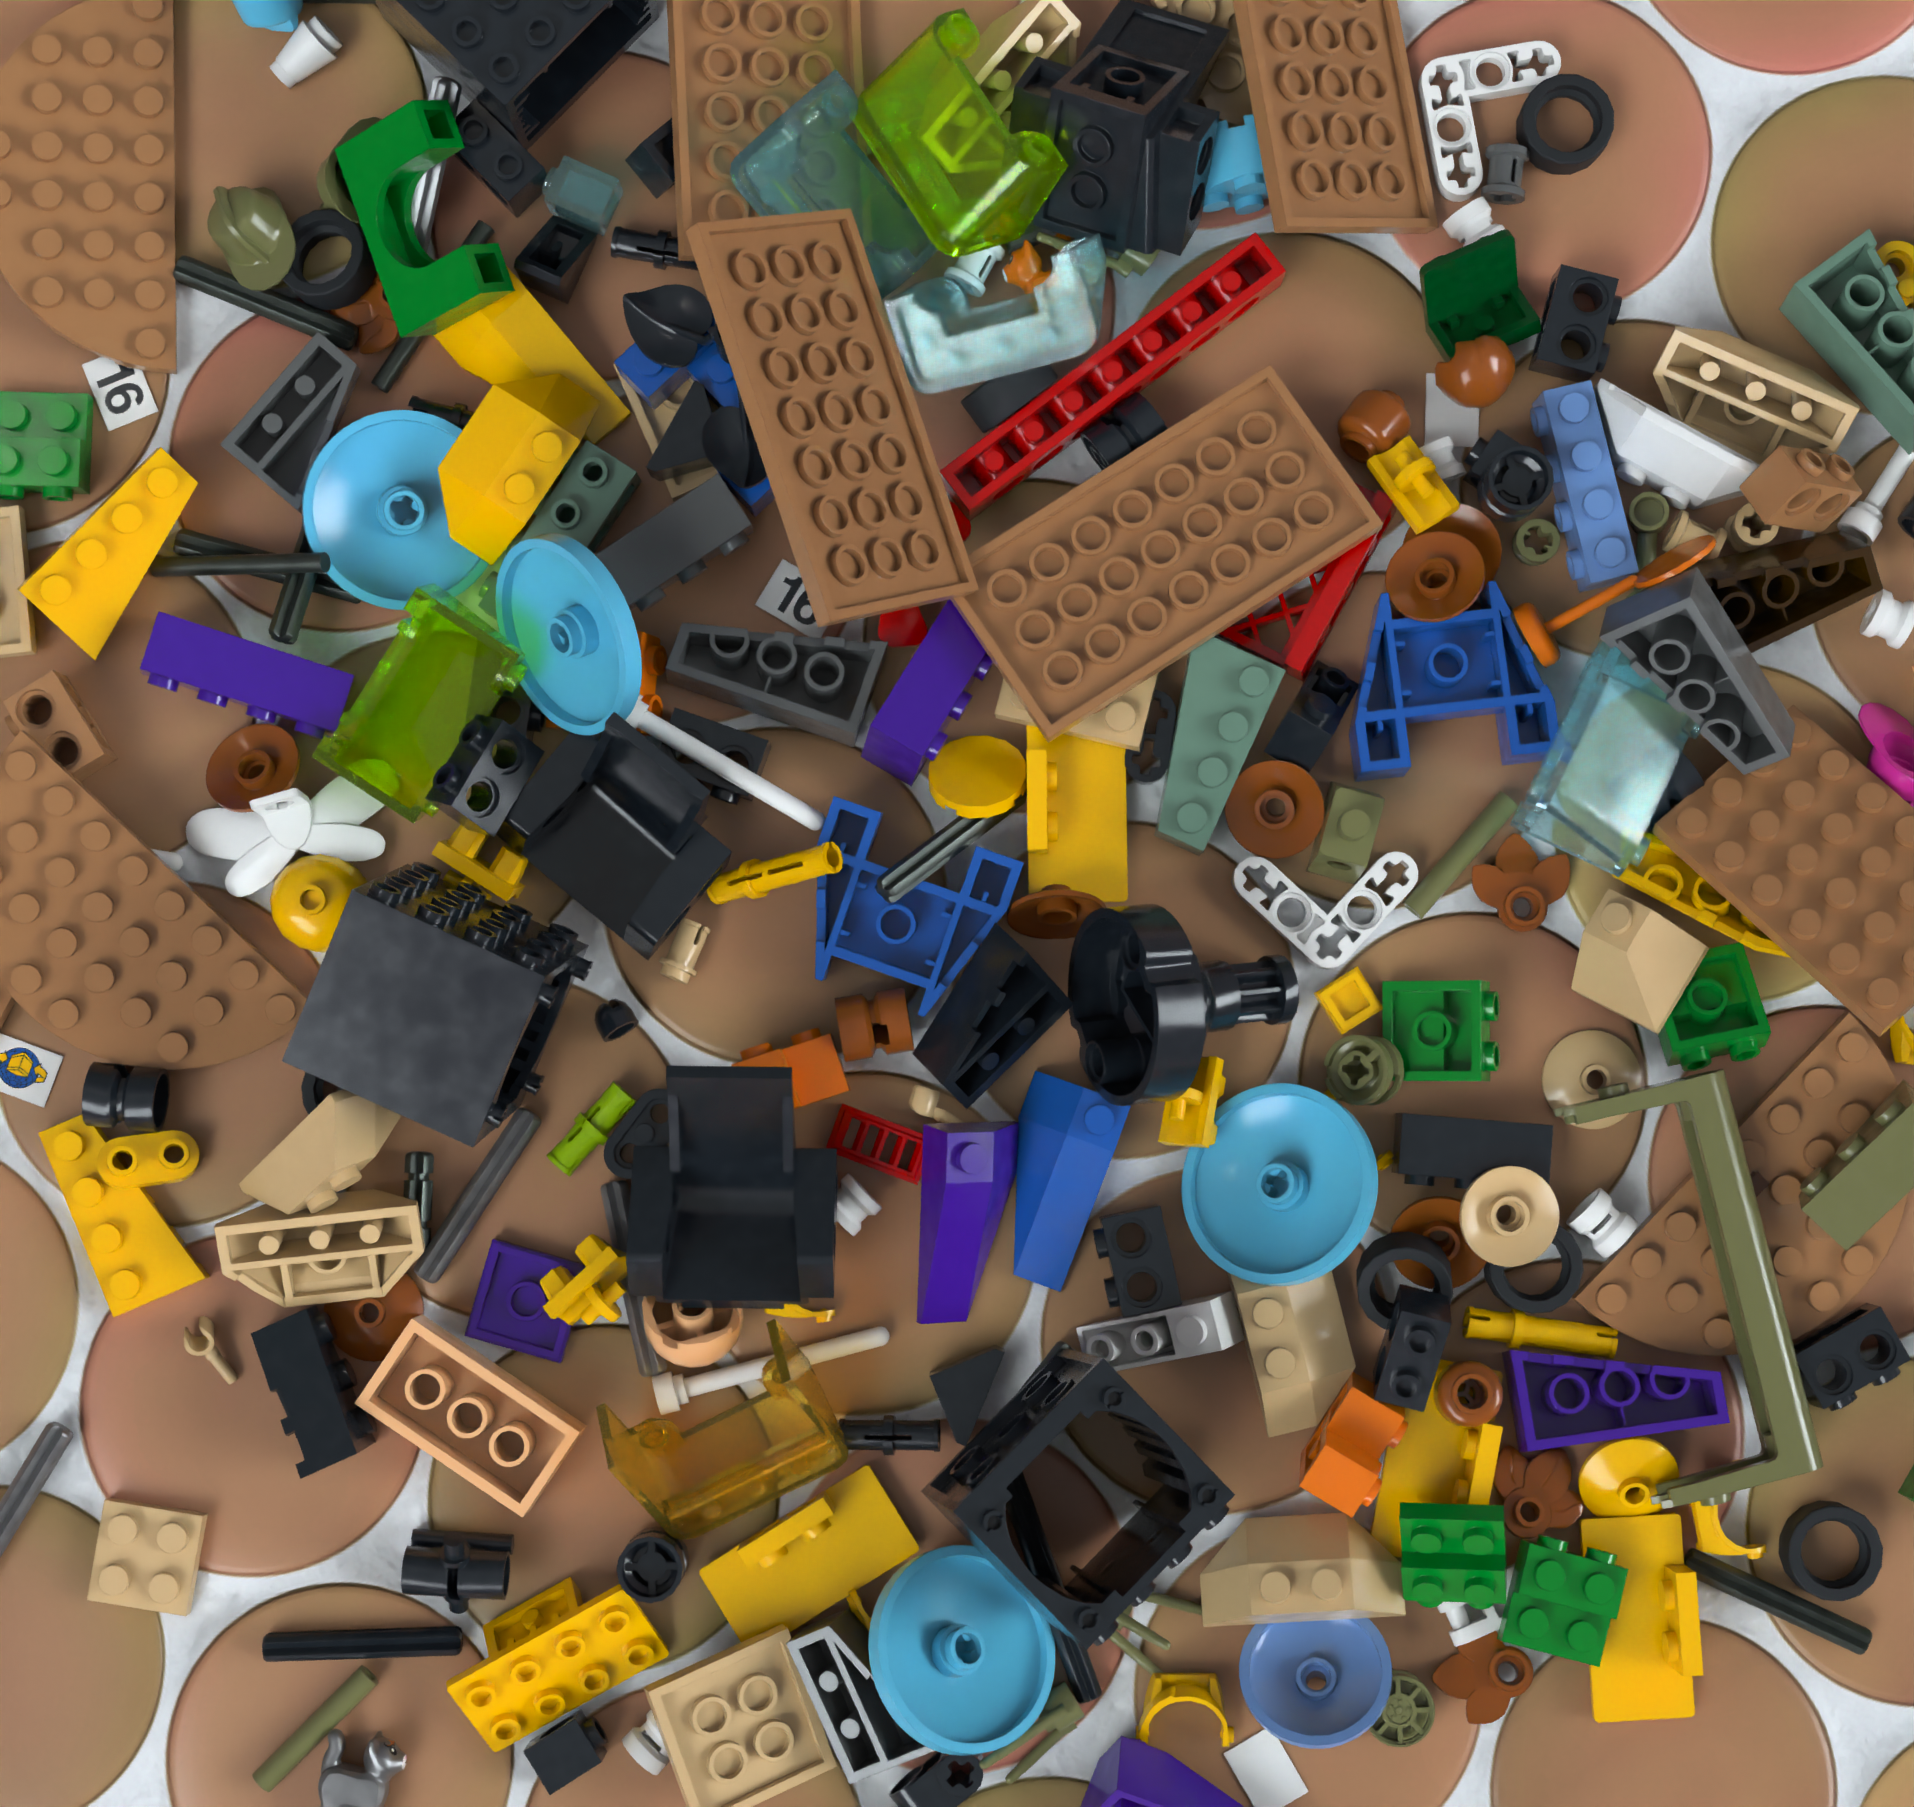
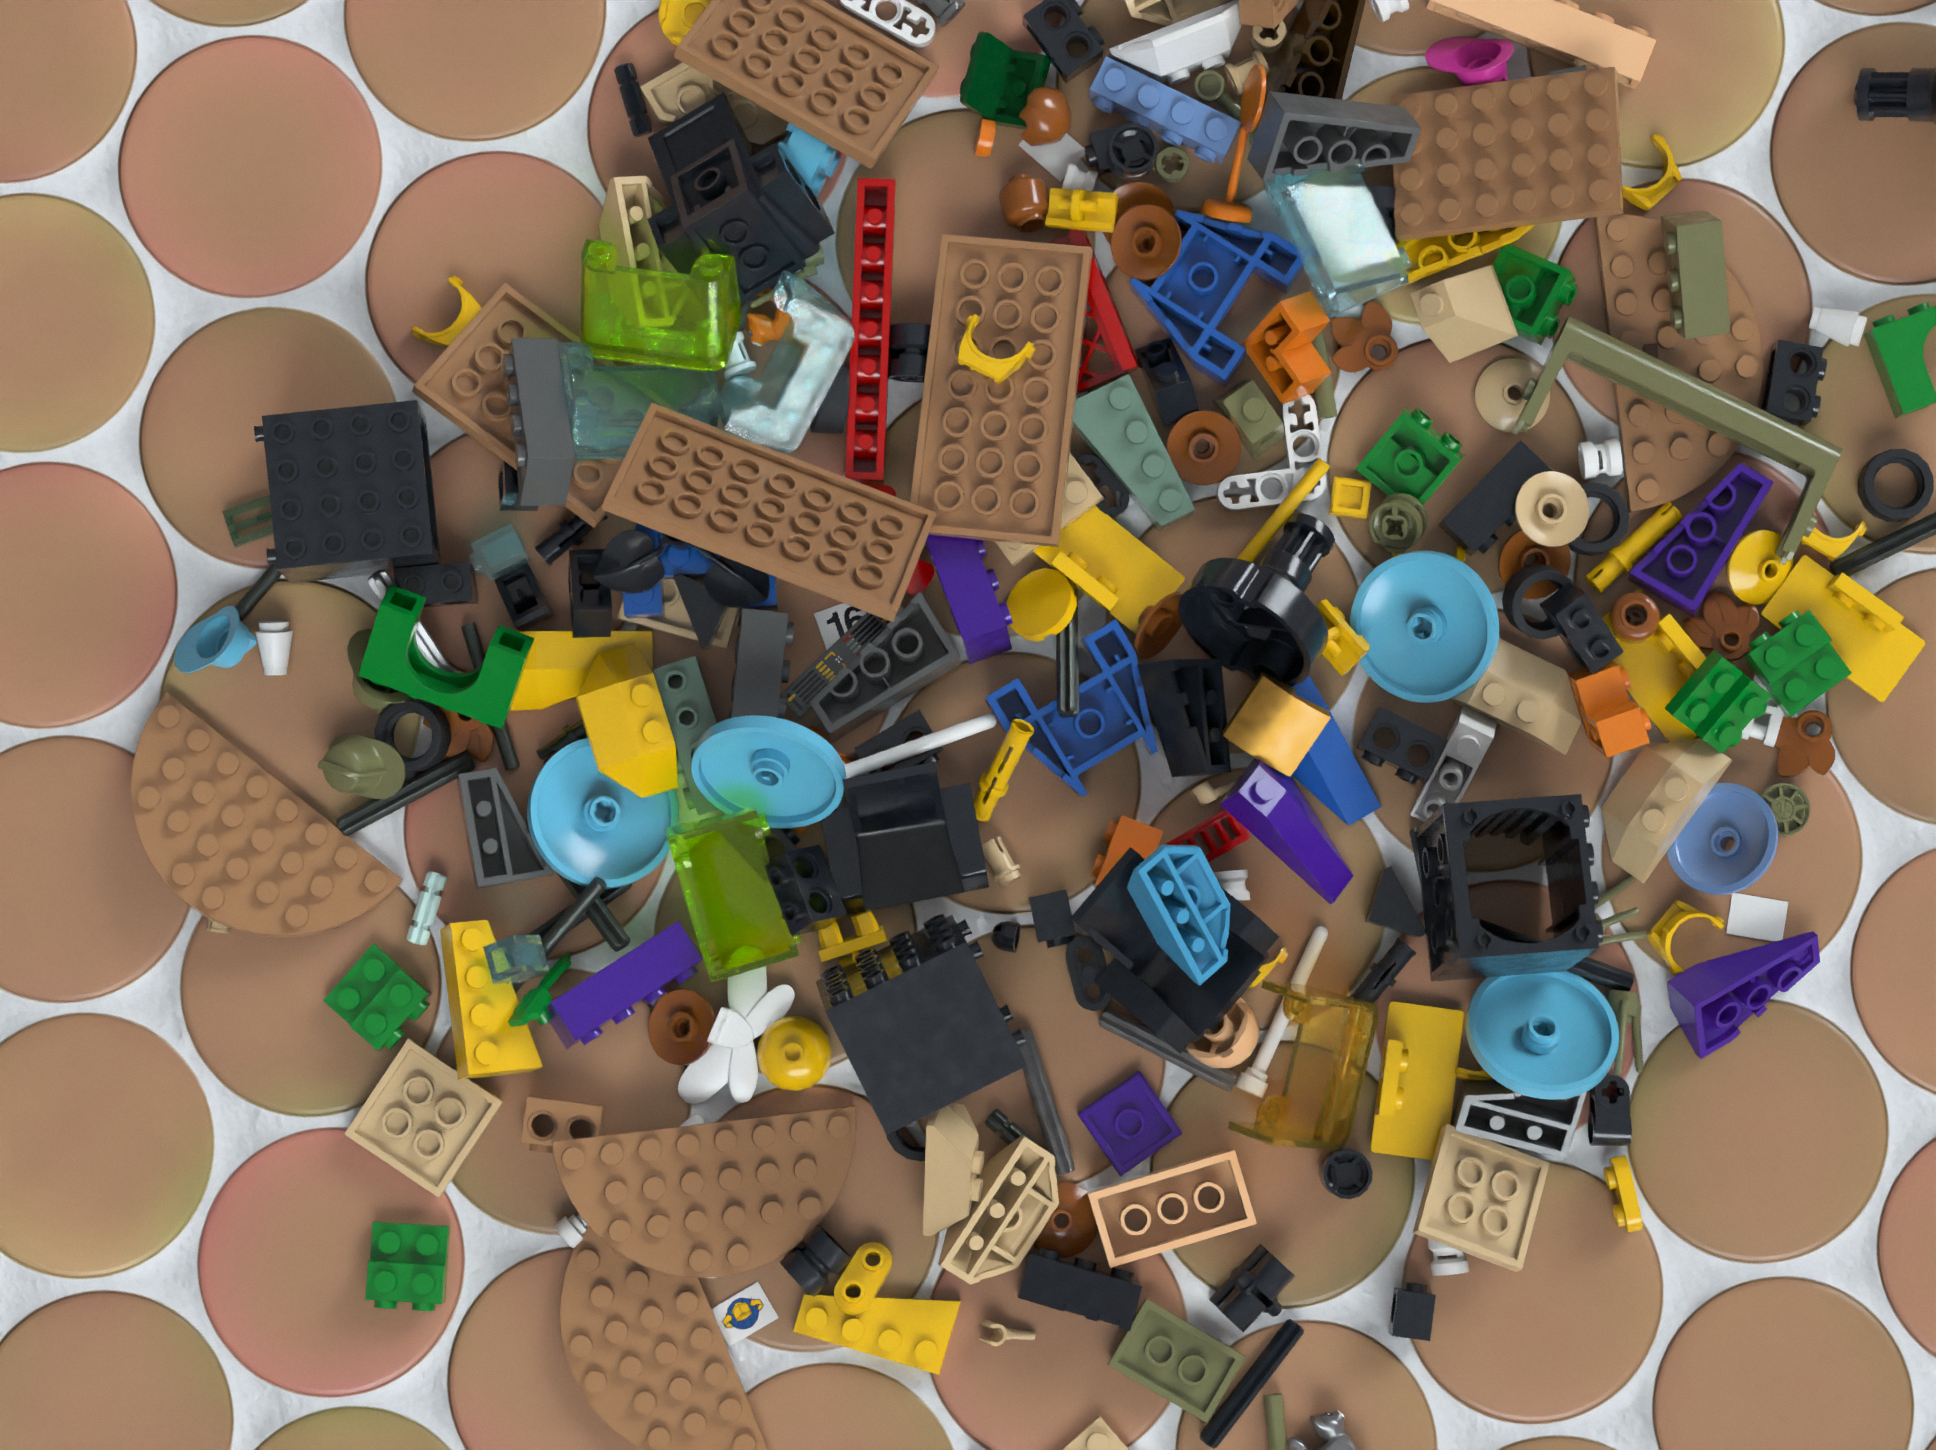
camera: 55 degrees left, 0 degrees up
white sticker [82,357,158,431] -> none
yellow bracket [446,1577,669,1752] -> none
yellow hips [540,1234,627,1326] -> none
lime pin [546,1081,637,1177] -> none
dark orange wheel [835,986,914,1062] -> none
white wheel [1442,196,1505,247] -> none
none -> light aqua axle [407,871,447,945]
none -> clear light blue brick [483,935,549,984]
none -> dark grey wedge [502,338,575,506]
none -> green piece [507,952,571,1027]
none -> black brick [568,549,612,638]
none -> dark grey sticker [780,612,890,717]
none -> yellow helmet [958,314,1036,384]
none -> orange tile [974,118,996,158]
none -> black brick [1028,890,1076,948]
none -> olive plate [1108,1298,1245,1423]
none -> dark azure wedge [1127,845,1231,985]
none -> slope [1222,672,1331,777]
none -> yellow bar [1236,458,1330,563]
none -> orange brick [1241,291,1332,404]

